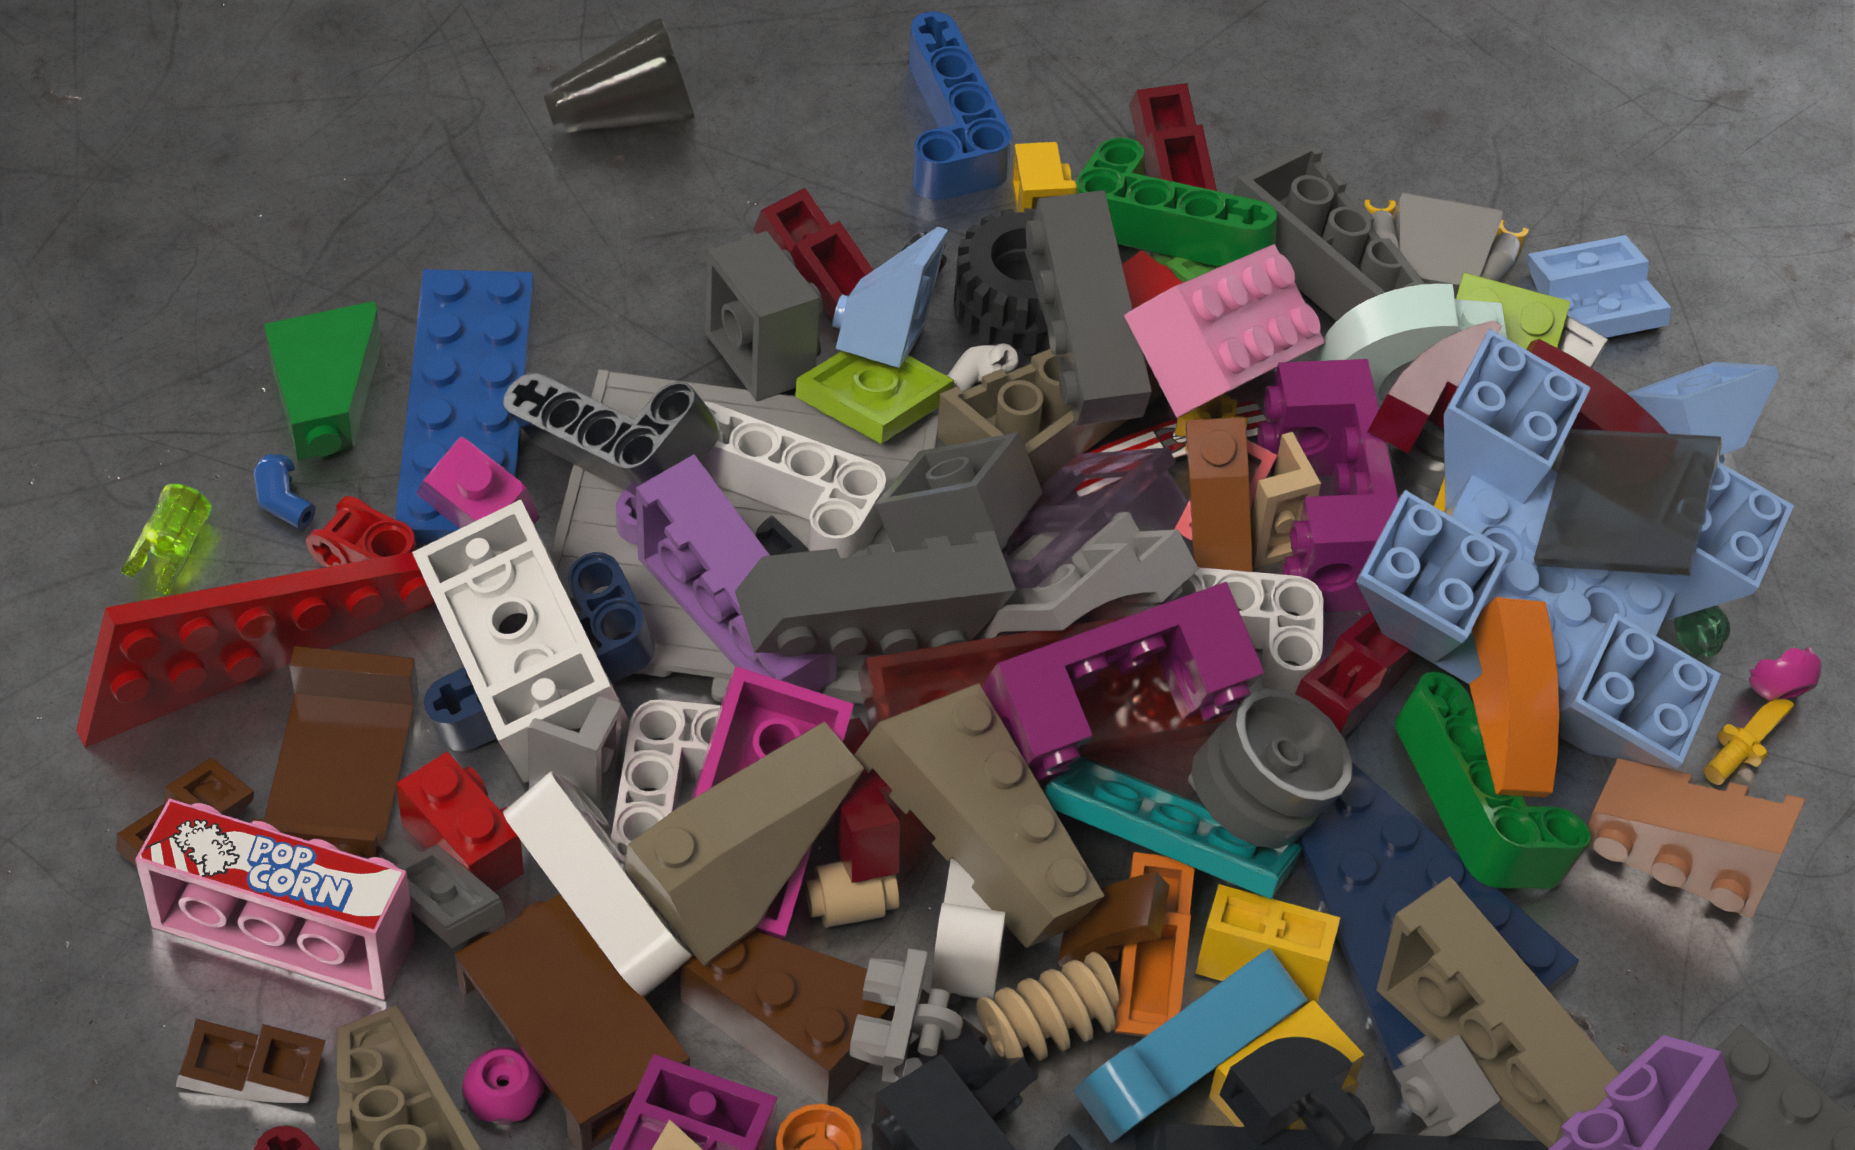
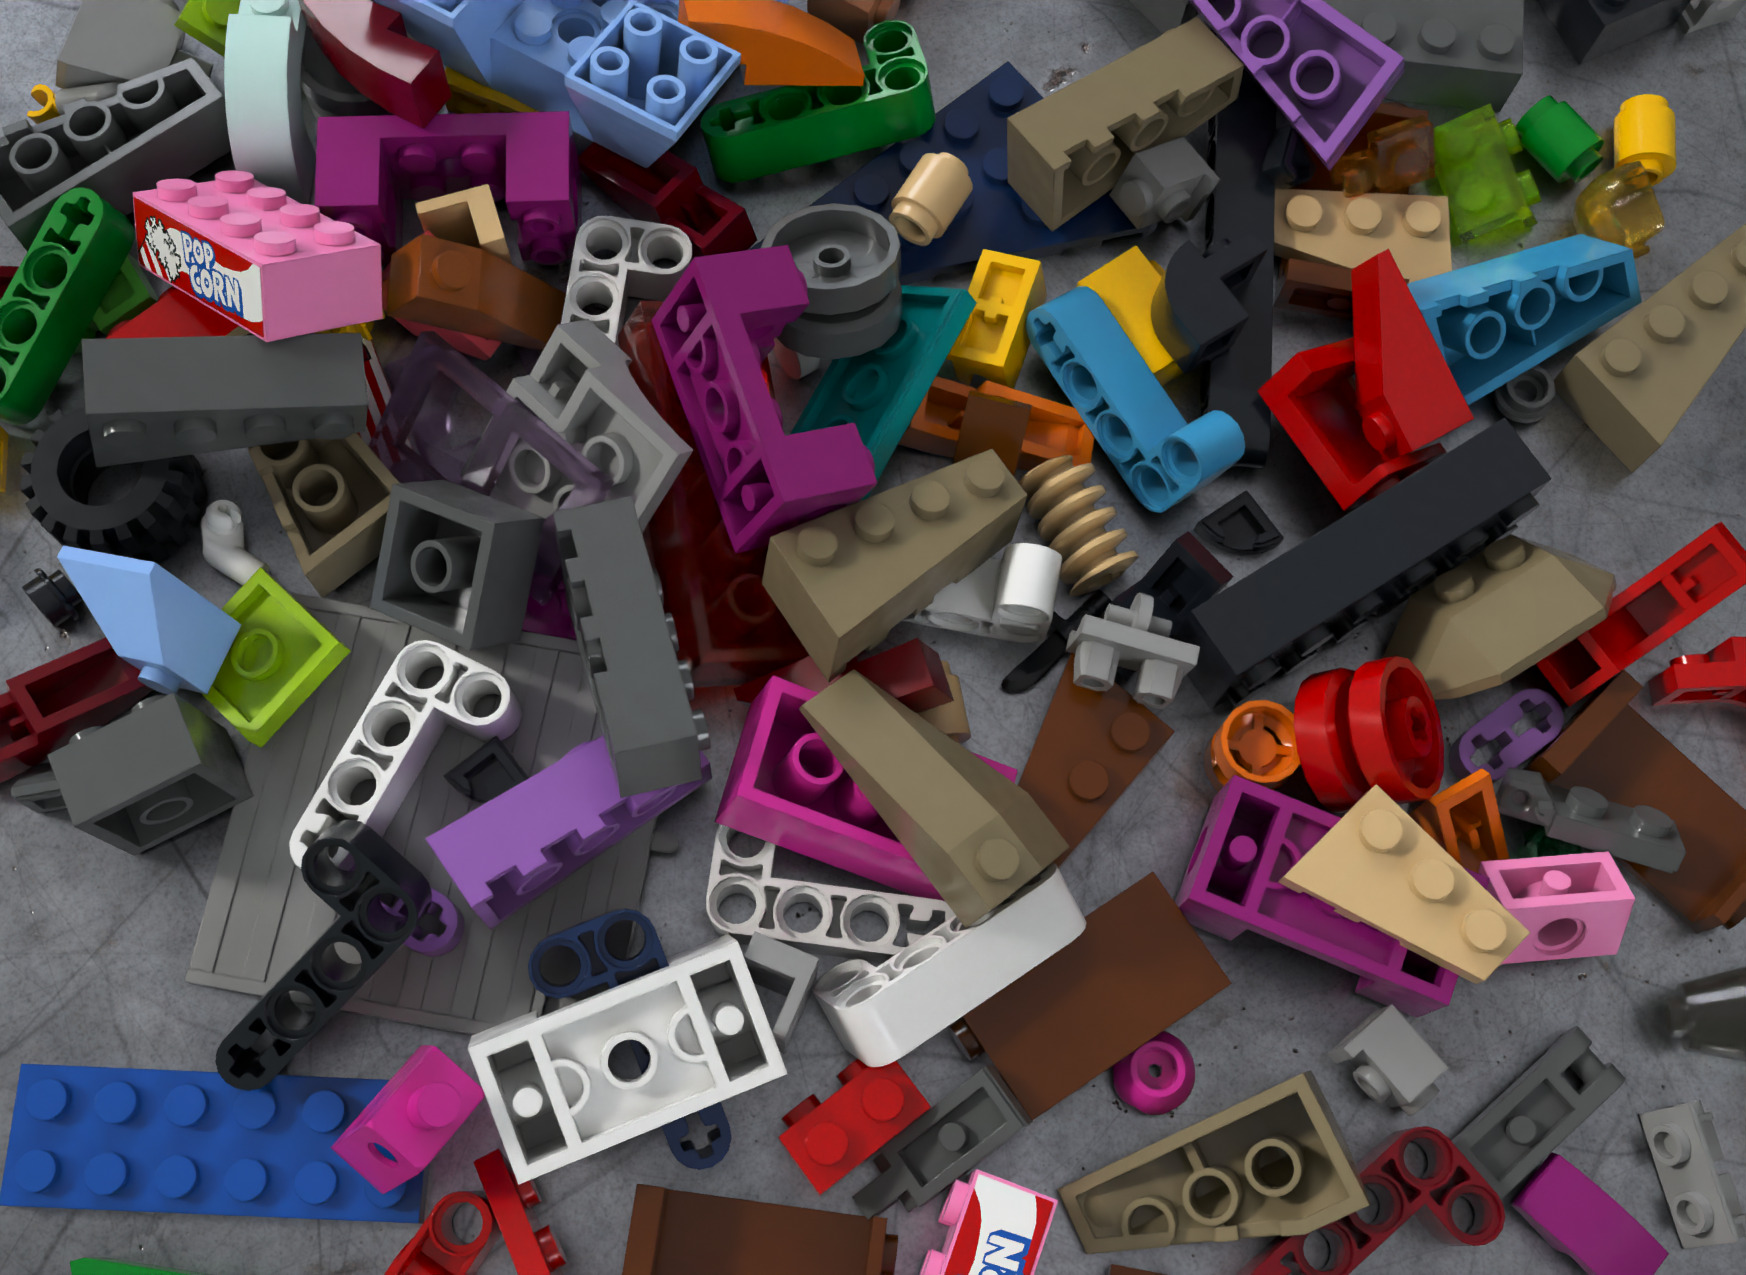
camera: 90 degrees left, 20 degrees up
none -> tan brick [889,152,973,246]

